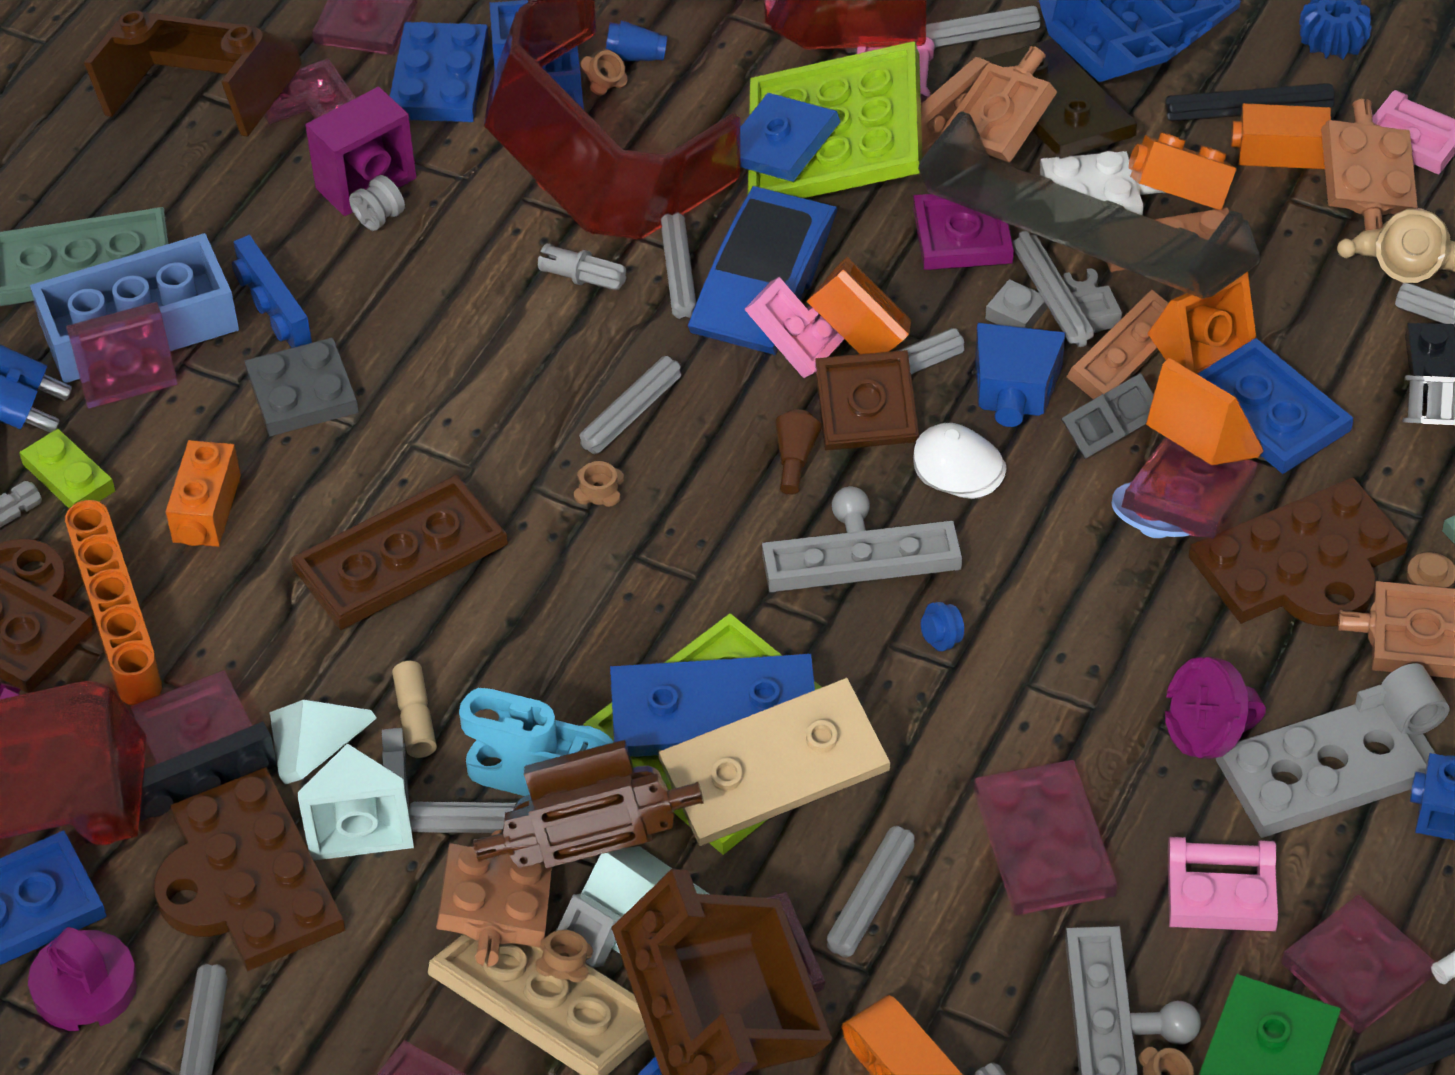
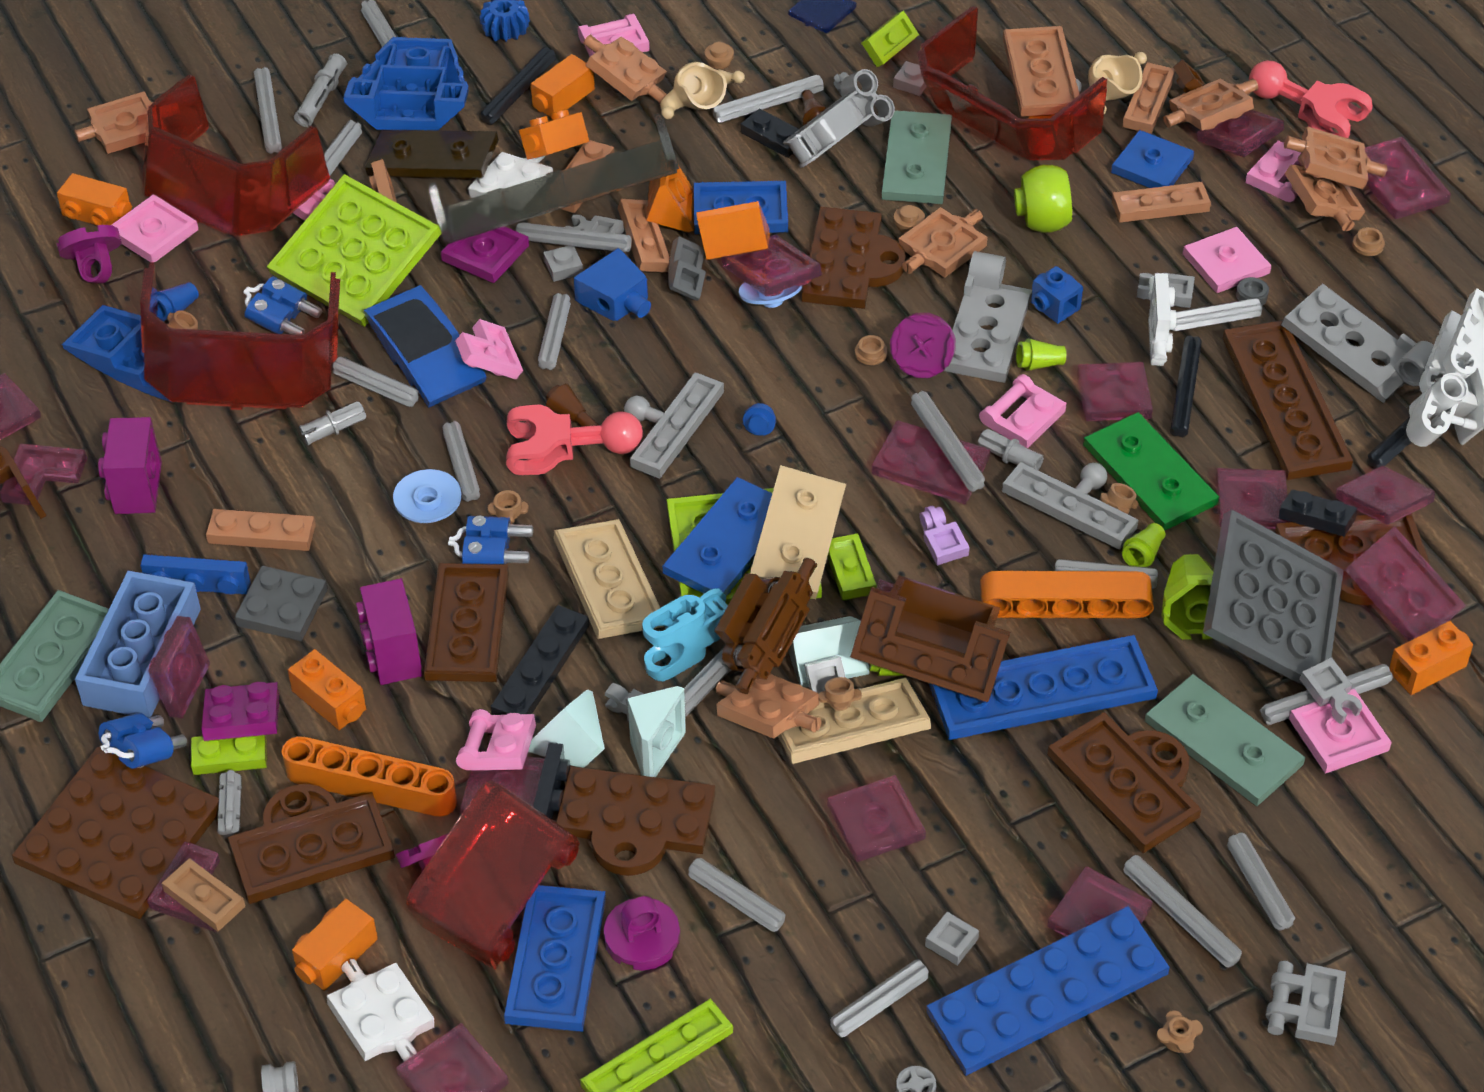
camera: 55 degrees left, 0 degrees up
light grey wheel [349,175,405,231] -> none
blue plate [390,22,489,122] -> none
tan piece [392,661,437,758] -> none
blue plate [720,93,841,182] -> none
orange slope [806,257,911,354] -> none
reddish brown tile [815,350,919,451] -> none
light grey axle [827,826,915,958] -> none
white hat [913,423,1006,499] -> none
nougat plate [941,46,1057,176] -> none
none -> magenta plate [202,682,279,741]
none -> nougat plate [206,509,316,551]
none -> blue piece [243,276,322,339]
none -> magenta brick [356,578,423,685]
none -> light blue dish [393,469,462,523]
none -> blue piece [448,516,533,564]
none -> bright pink plate [456,709,536,770]
none -> black plate [491,605,590,715]
none -> coral piece [506,405,643,475]
none -> tan plate [553,519,664,639]
none -> lime plate [827,533,877,600]
none -> medium nougat plate [855,335,887,365]
none -> light grey axle [911,391,985,492]
none -> lavender plate [920,505,970,565]
none -> light grey axle [978,429,1044,470]
none -> lime cone [1016,338,1066,371]

